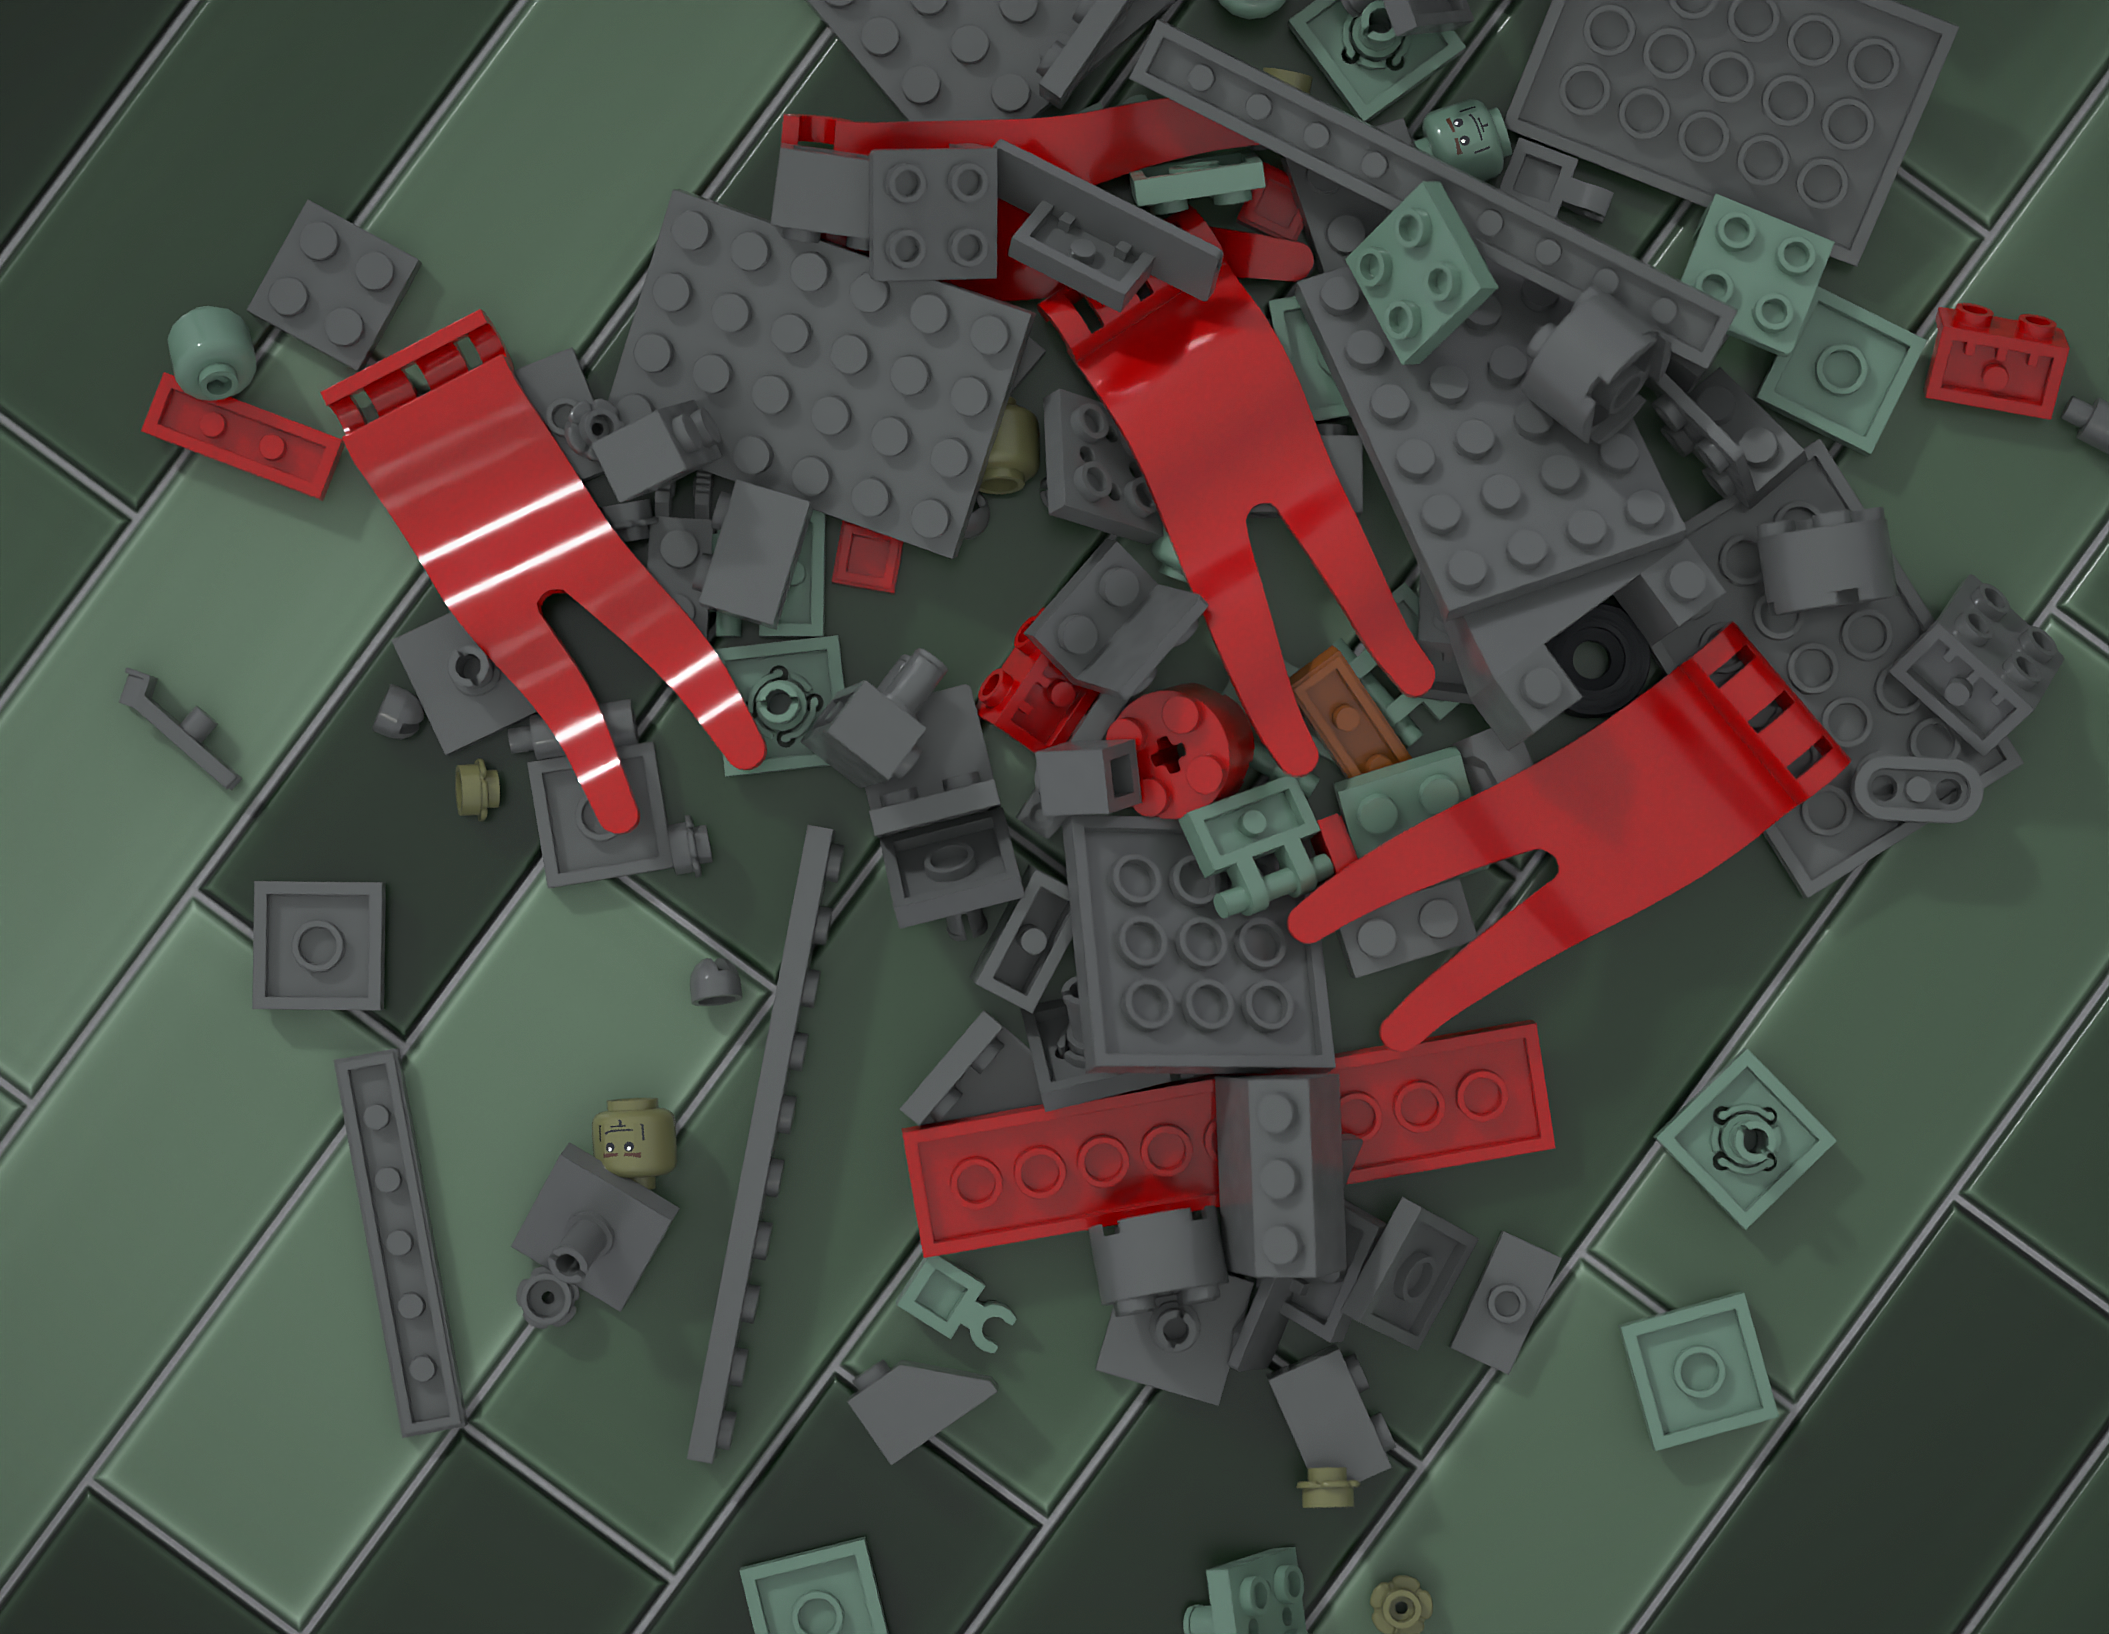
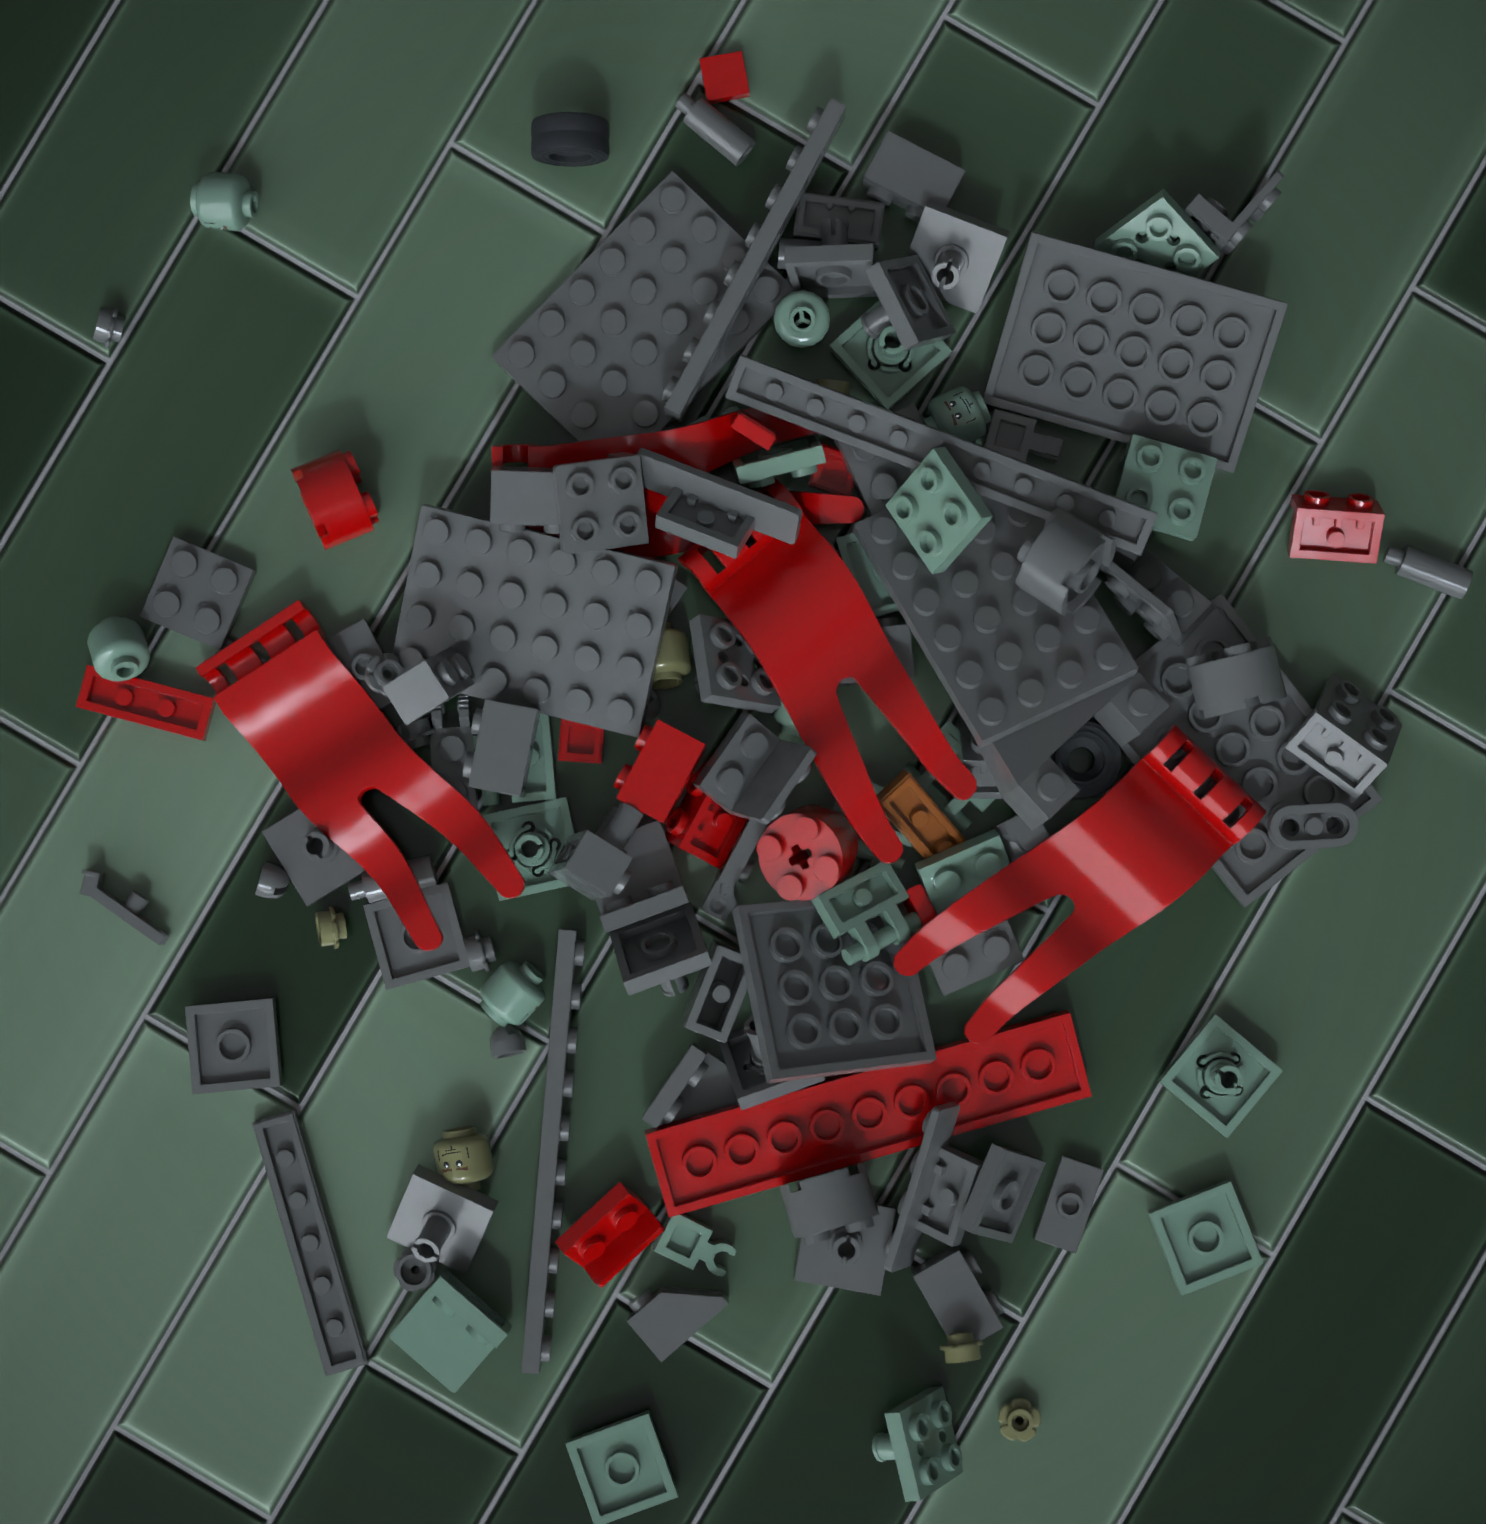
camera: 10 degrees left, 0 degrees up
dark grey brick [1035,739,1142,816] -> none
dark grey slope [1215,1074,1347,1278] -> none
sand green plate [1754,286,1928,457] -> none
none -> red brick [290,449,379,551]
none -> sand green bracket [389,1269,512,1393]
none -> sand green head [480,960,546,1026]
none -> red bracket [555,1182,664,1287]
none -> red brick [613,719,706,824]
none -> red tile [731,409,777,450]

